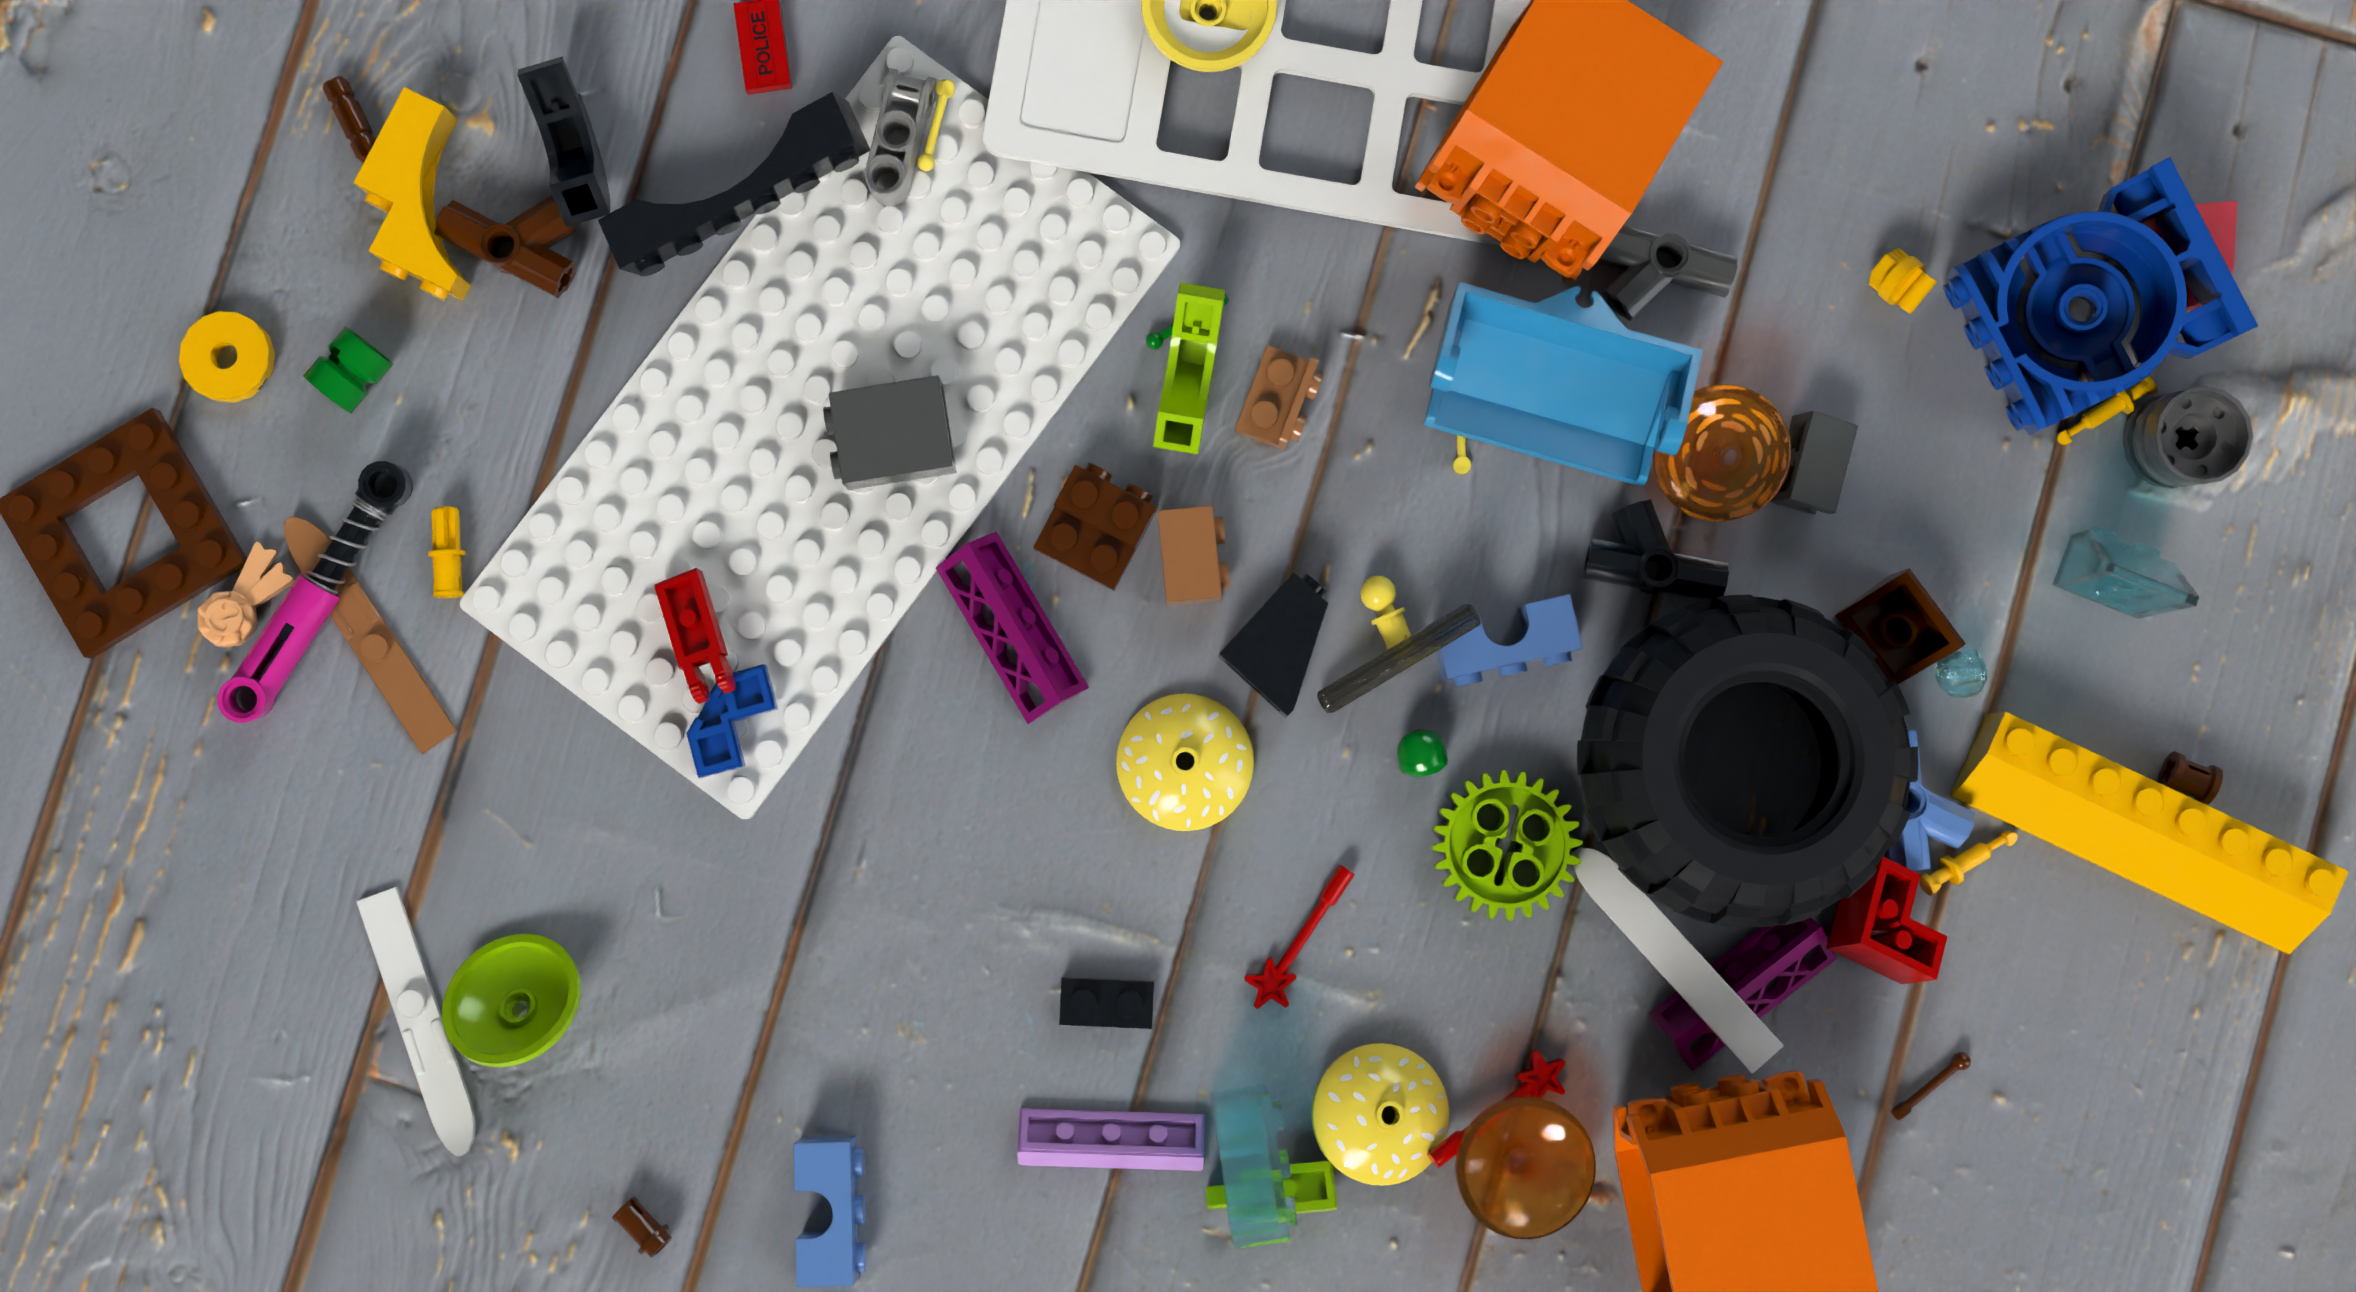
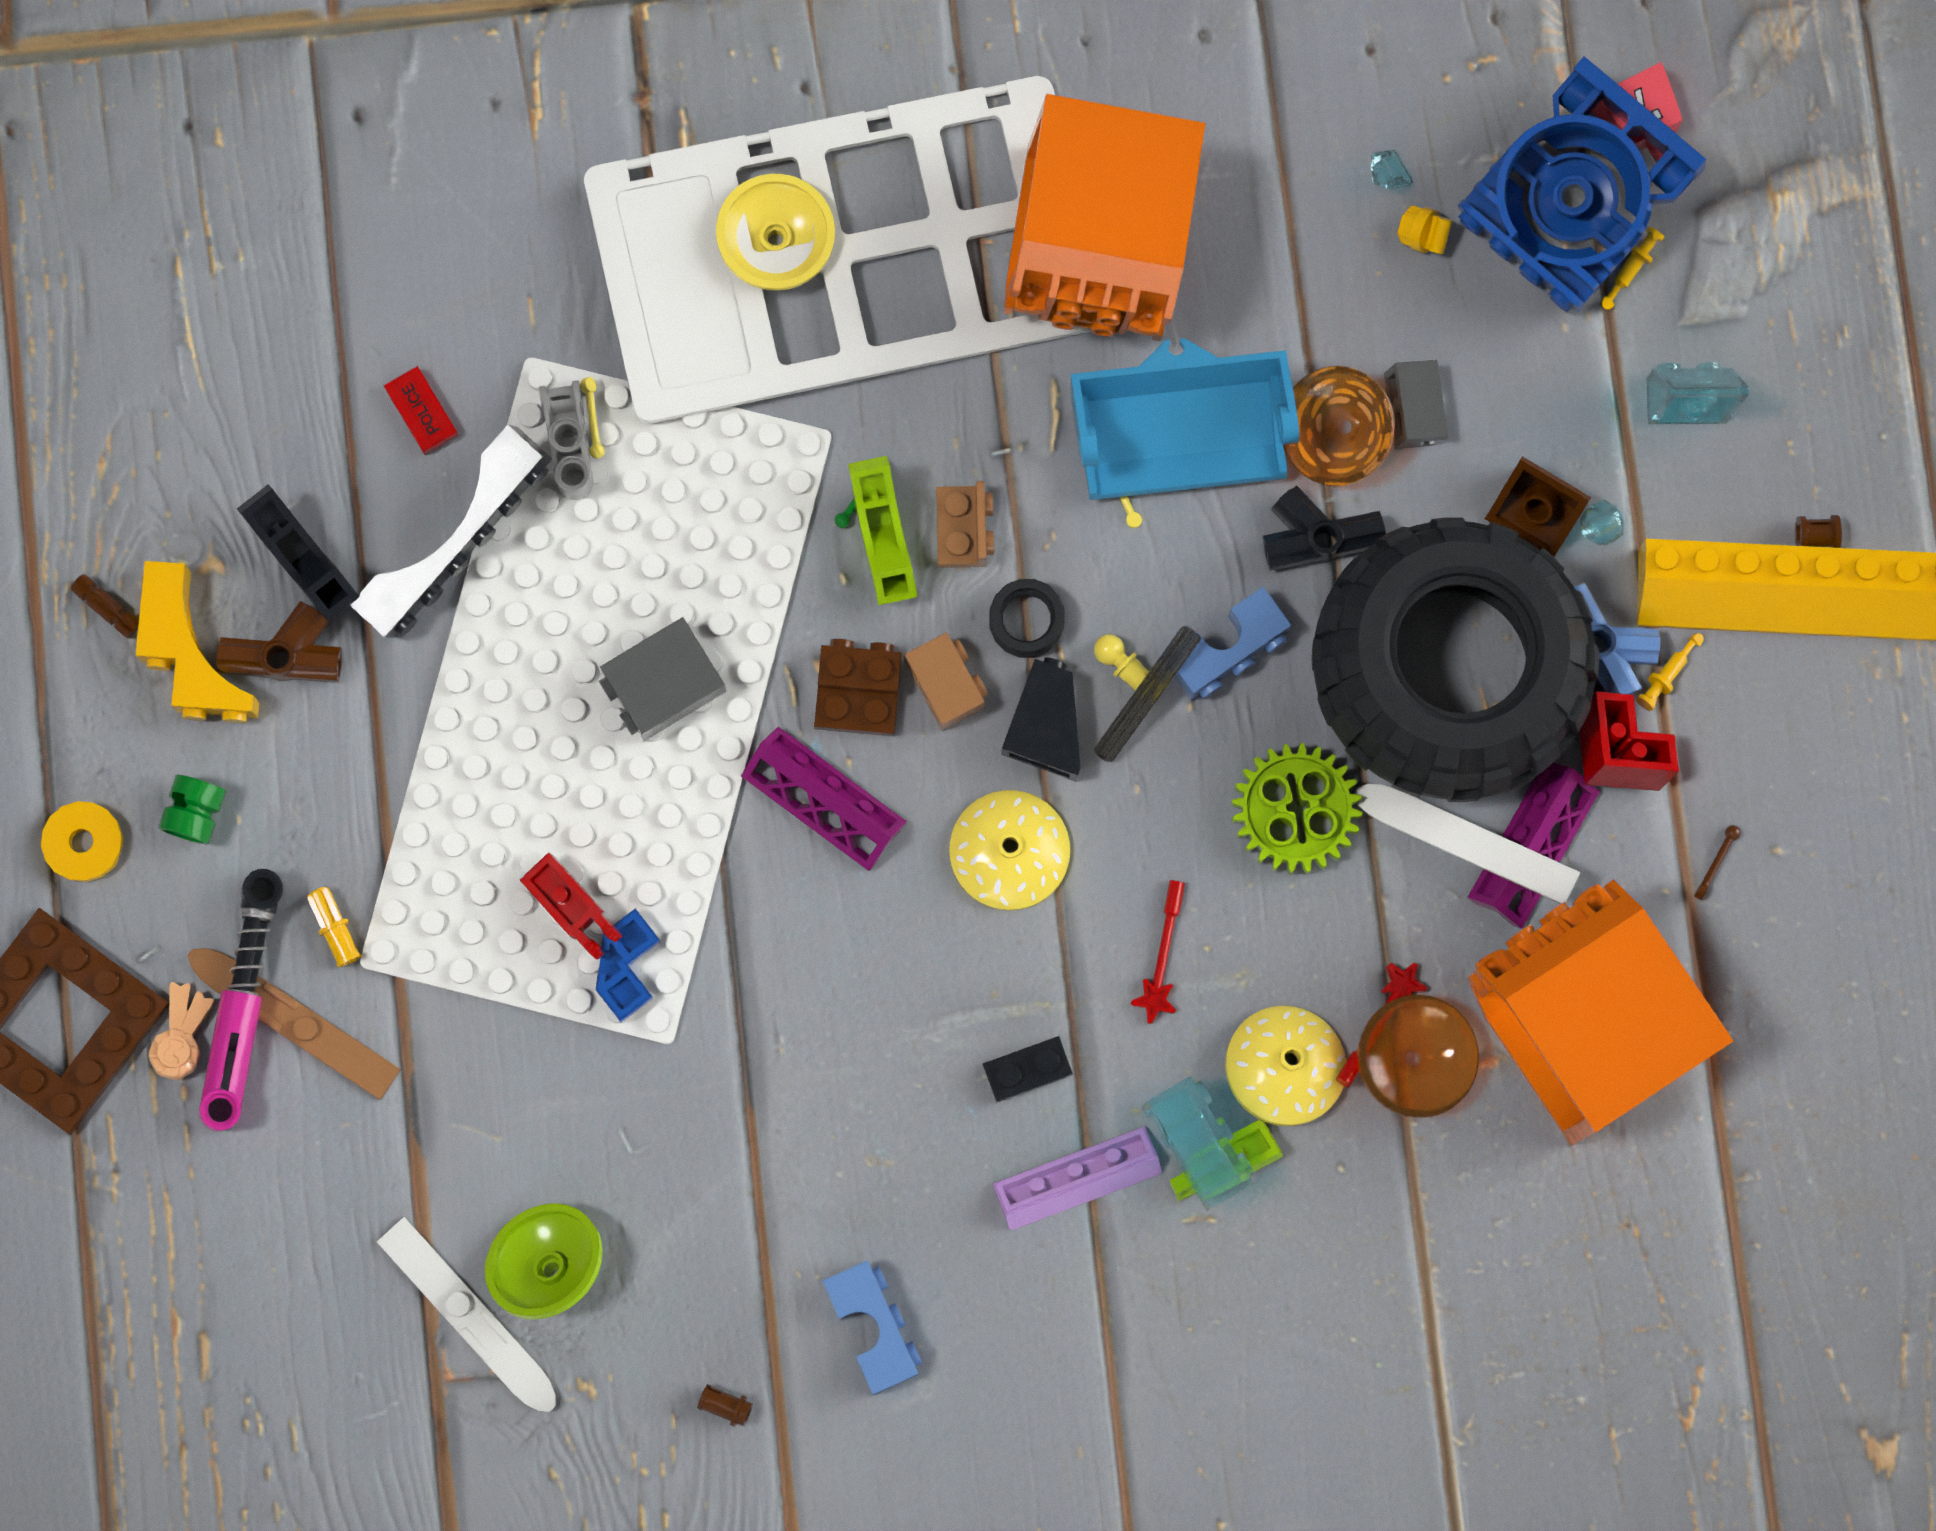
camera: 25 degrees left, 5 degrees down
green piece [1397,729,1448,777] -> none
dark grey piece [1597,225,1738,321] -> none
flat silver wheel [2123,386,2253,489] -> none
none -> black tyre [989,579,1065,658]
none -> clear light blue slope [1371,150,1413,189]

